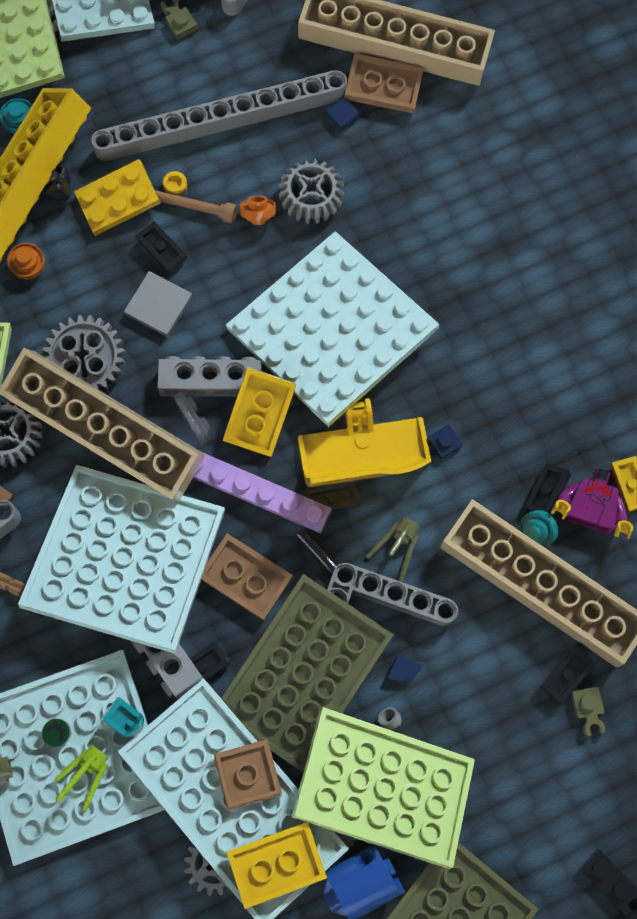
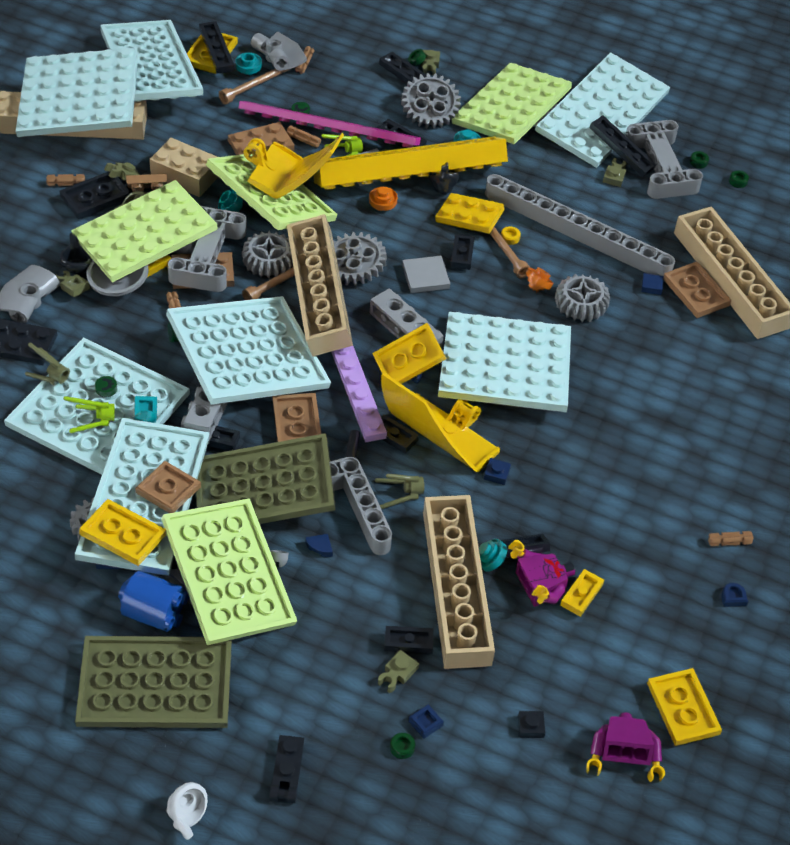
camera: 50 degrees right, 25 degrees down
clear plate [173,391,211,445] -> none
none -> medium nougat piece [242,267,295,300]

